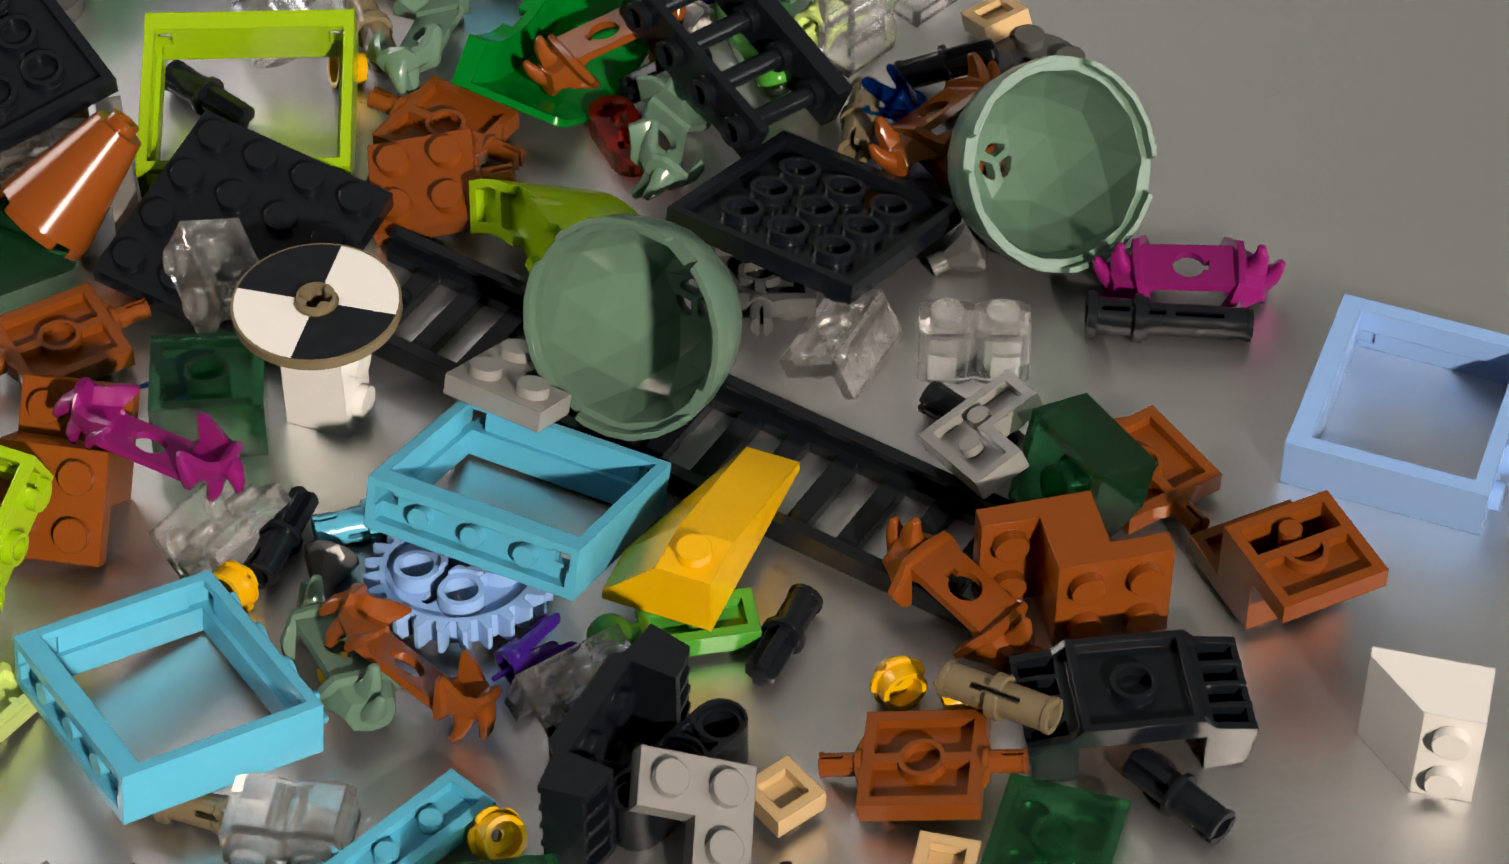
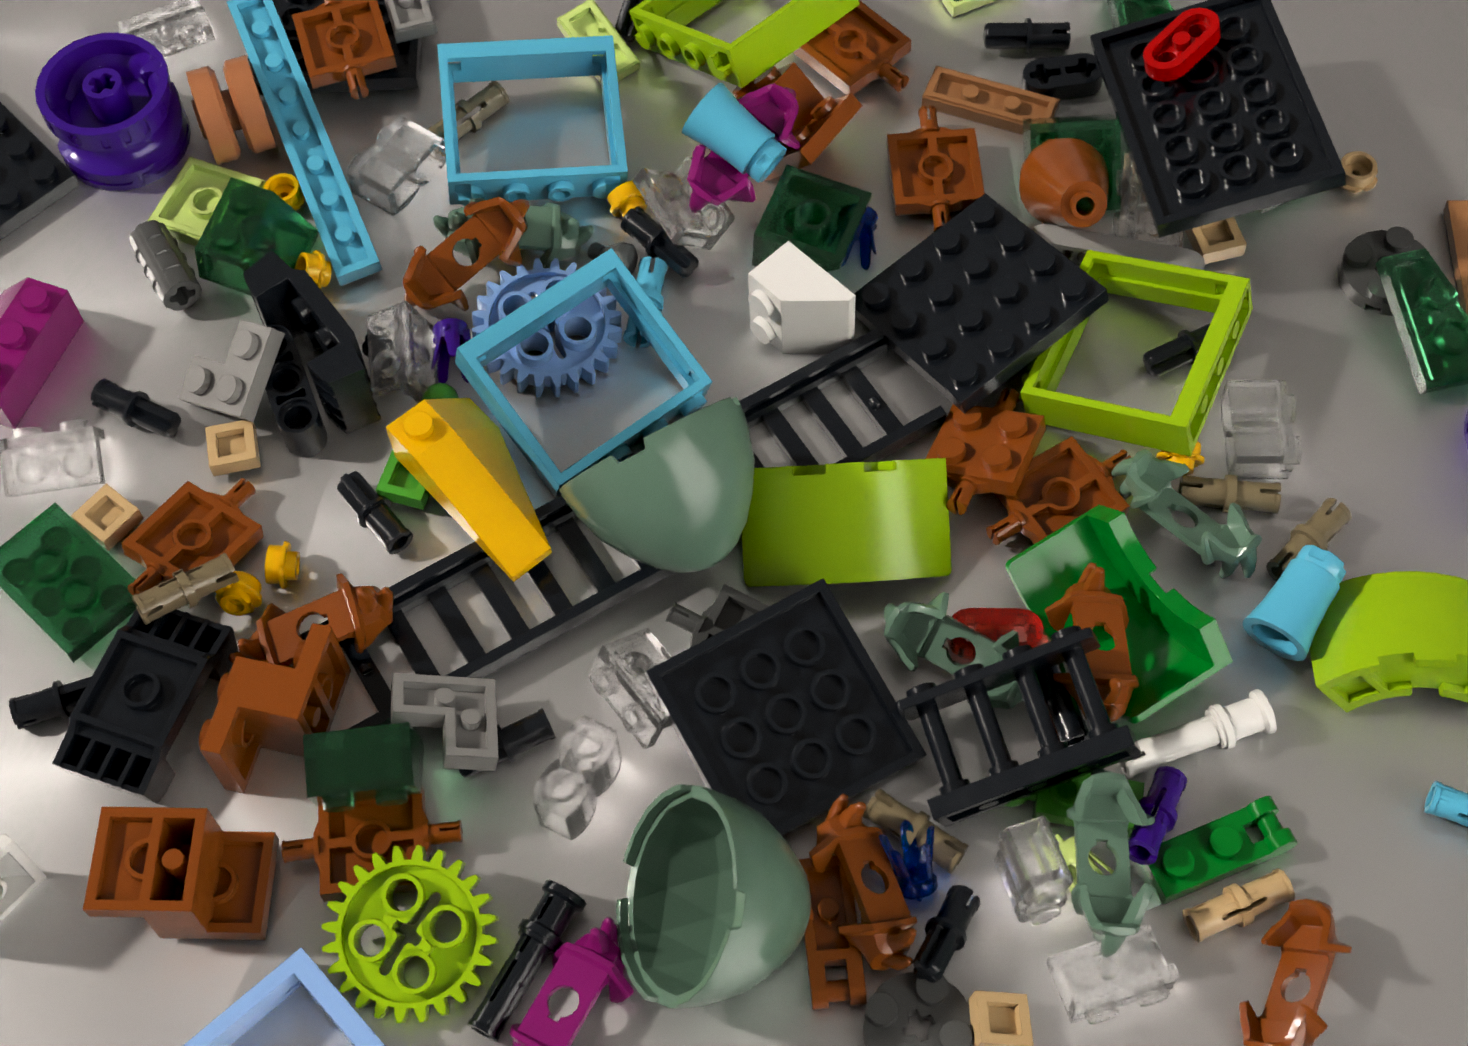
camera: 120 degrees right, 15 degrees up
clear bracket [162,218,259,340] -> none
piece [230,243,403,370] -> none
light grey plate [443,338,571,433] -> none
none -> lime gear [322,845,499,1023]
none -> medium azure plant [682,82,787,183]

